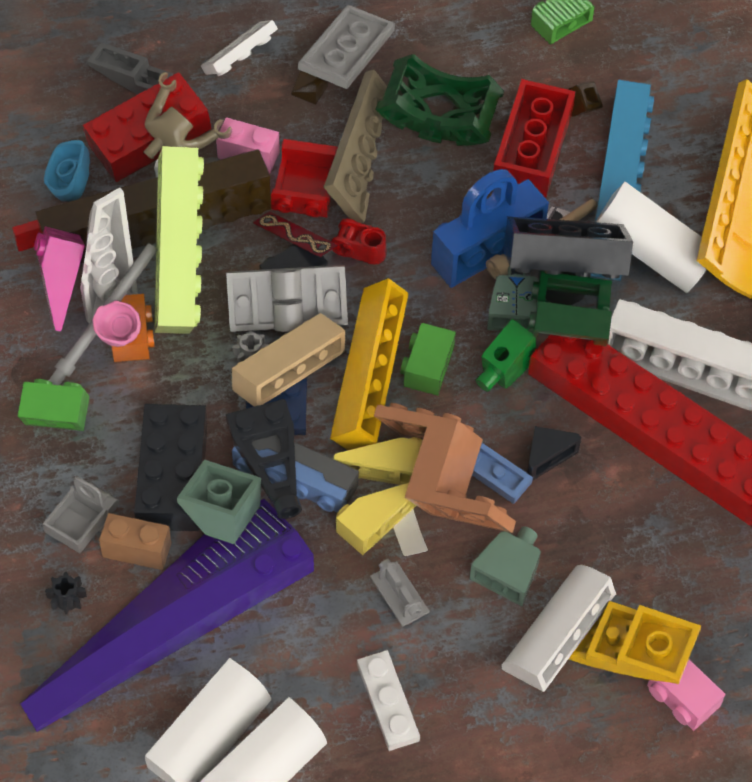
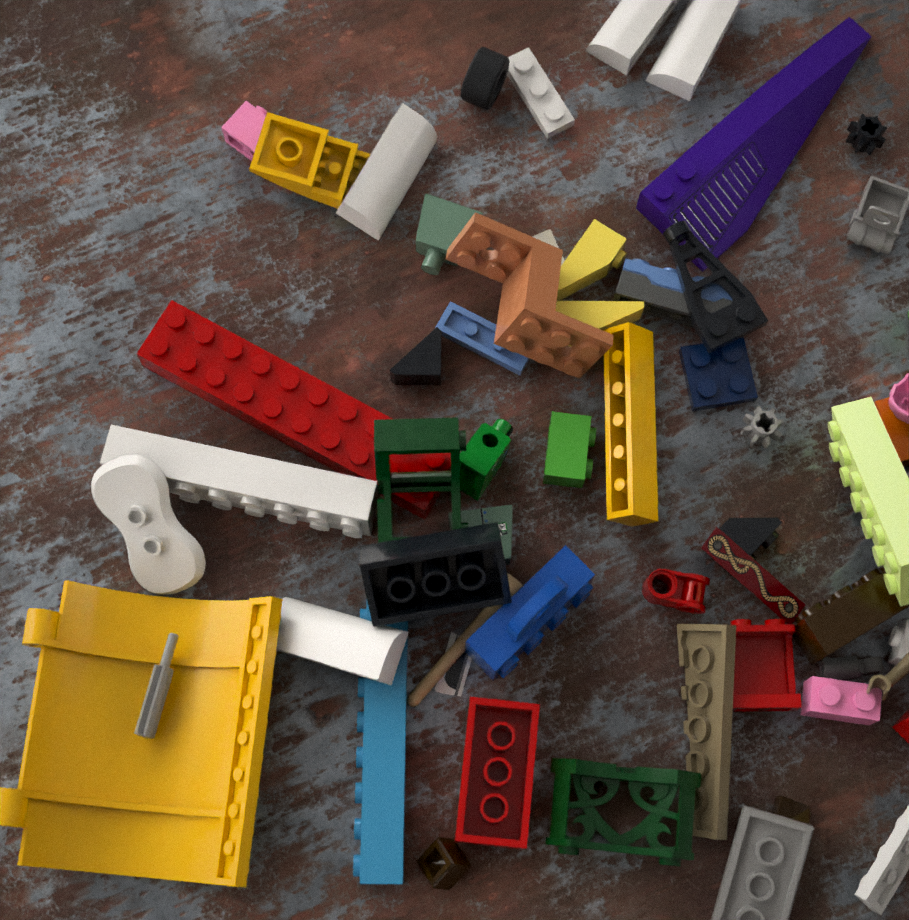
camera: 170 degrees right, 15 degrees up
medium nougat brick [99,513,172,570] -> none
black brick [134,404,208,532] -> none
sand green slope [177,460,261,544] -> none
light grey plate [226,265,348,332] -> none
tan brick [232,313,345,407] -> none
light grey hinge [370,559,430,627] -> none
none -> black tyre [460,47,510,110]

